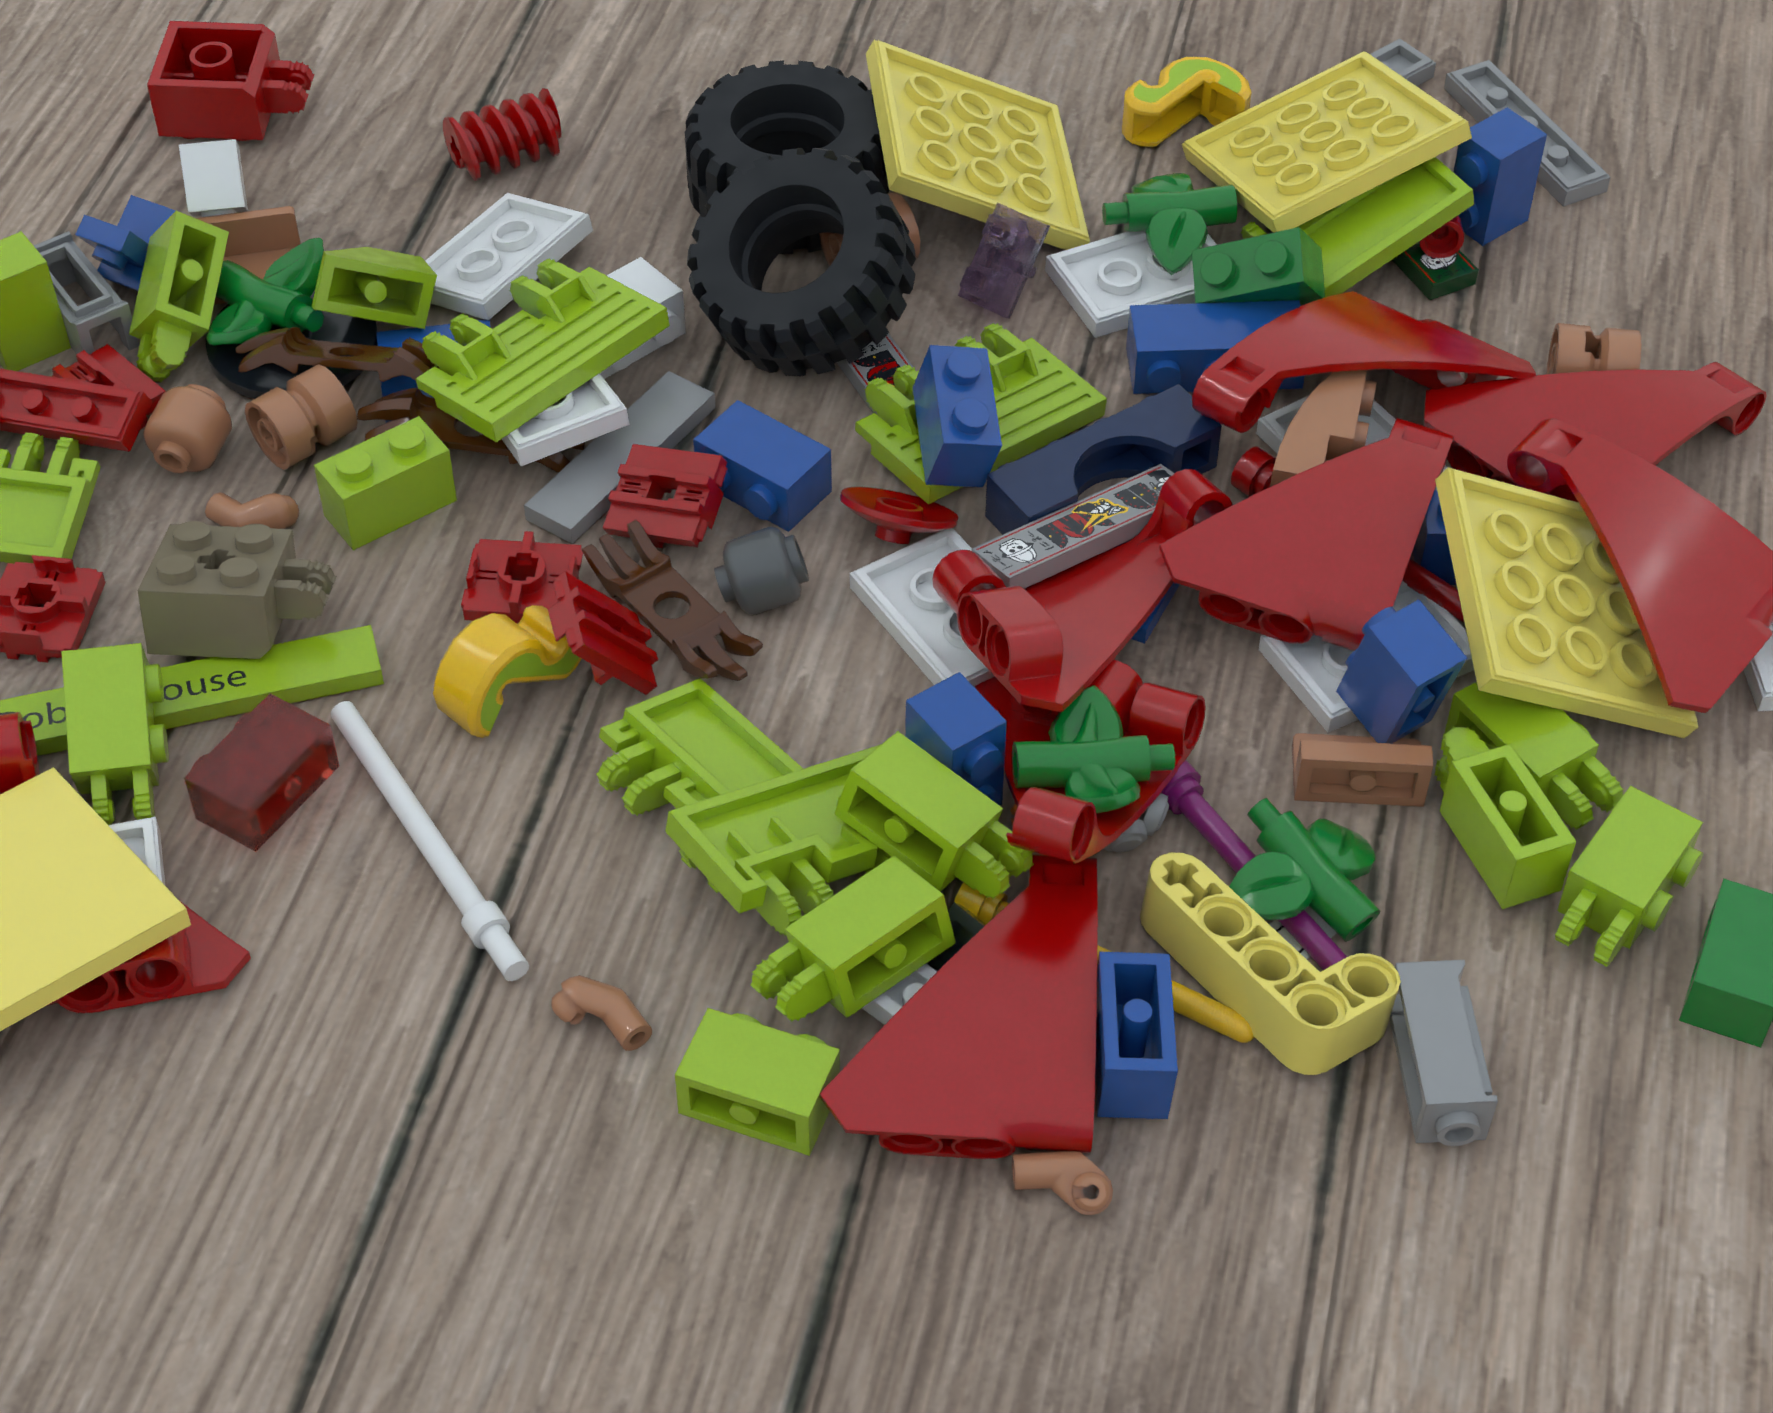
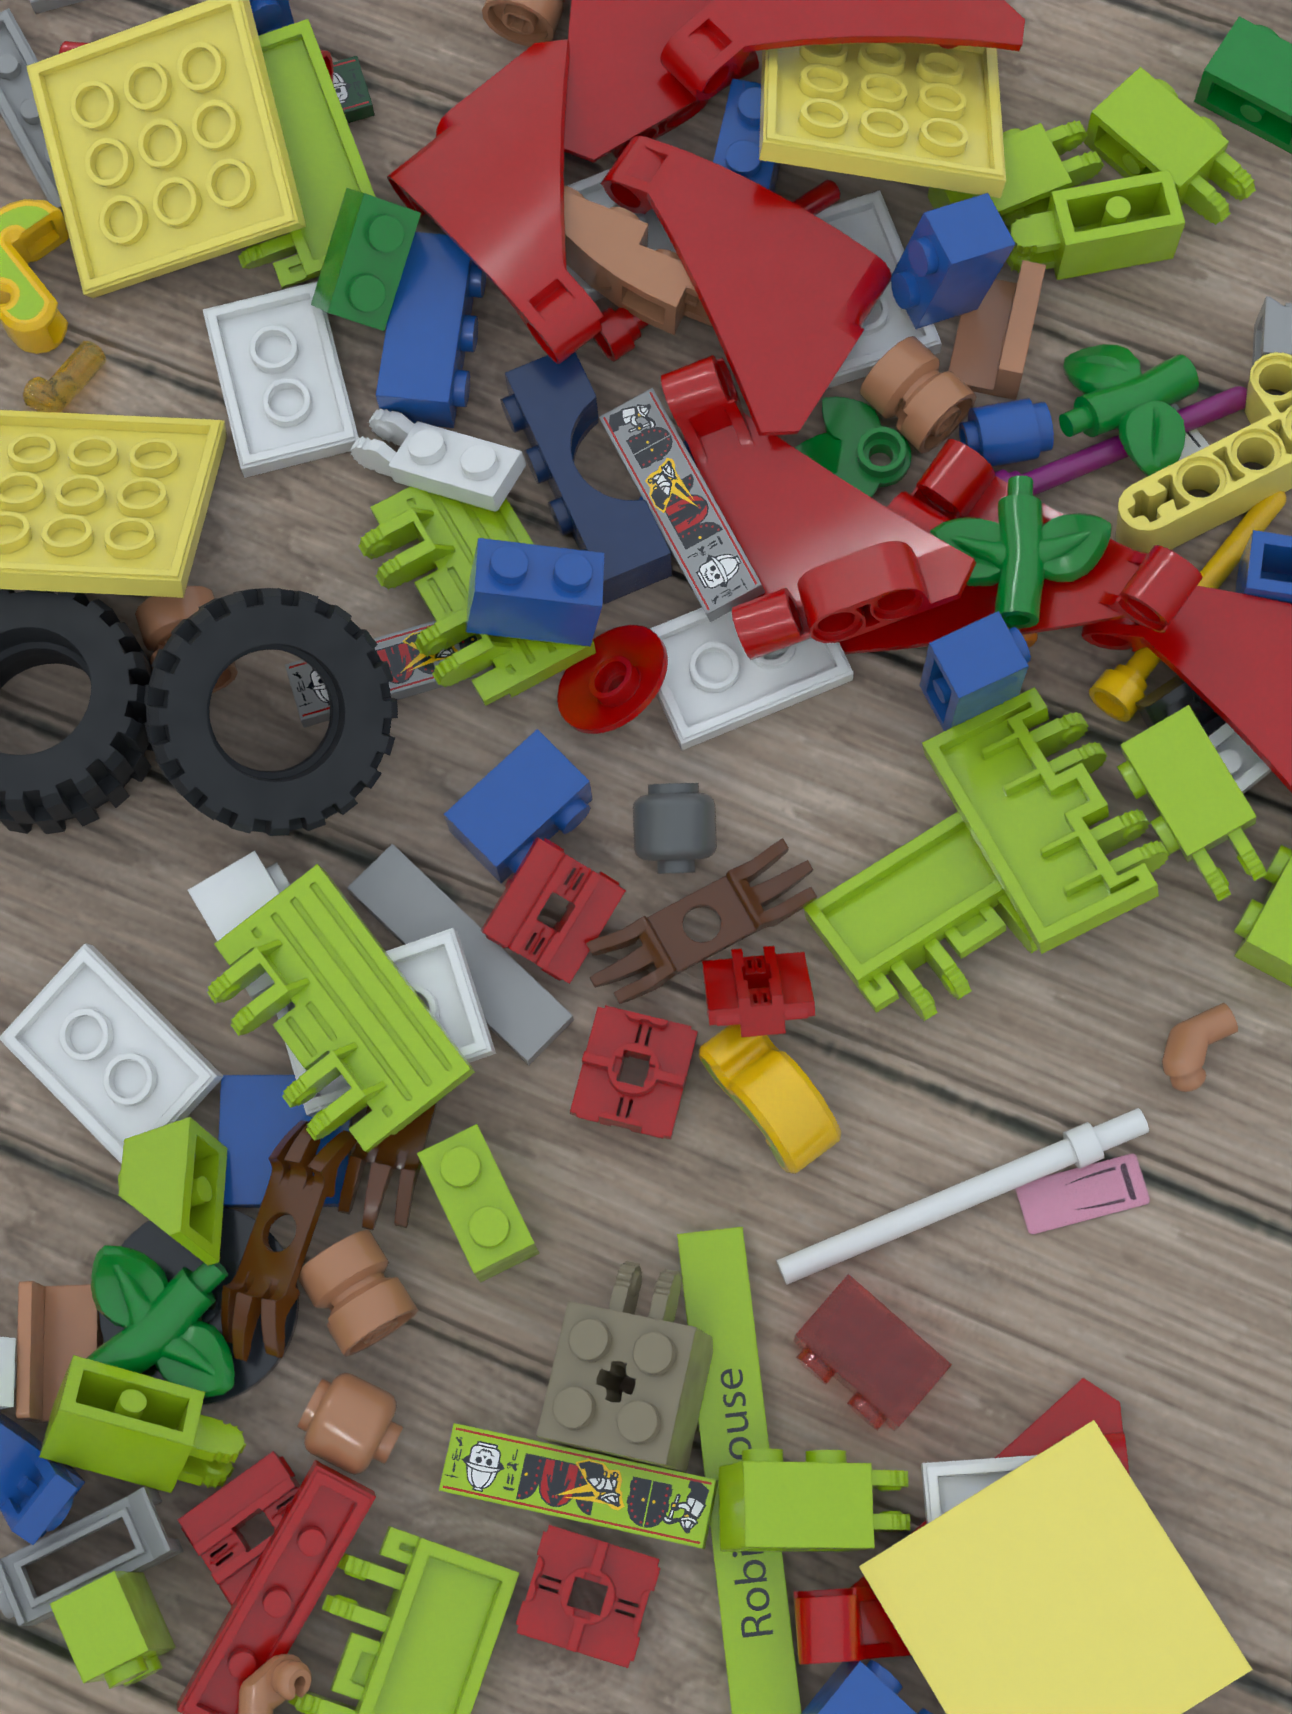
camera: 75 degrees left, 25 degrees up
nougat arm [205,492,299,529] -> none
lime hinge [834,731,1034,899] -> none
clear purple hips [958,202,1050,319] -> none
green plant [1102,173,1238,275] -> none
none -> clear yellow arm [23,341,106,413]
none -> white hinge [350,408,526,512]
none -> tile [439,1423,719,1549]
none -> green plate [794,396,912,498]
none -> nougat wheel [860,336,977,454]
none -> blue brick [959,398,1054,467]
none -> clear pink sticker [1016,1154,1150,1234]

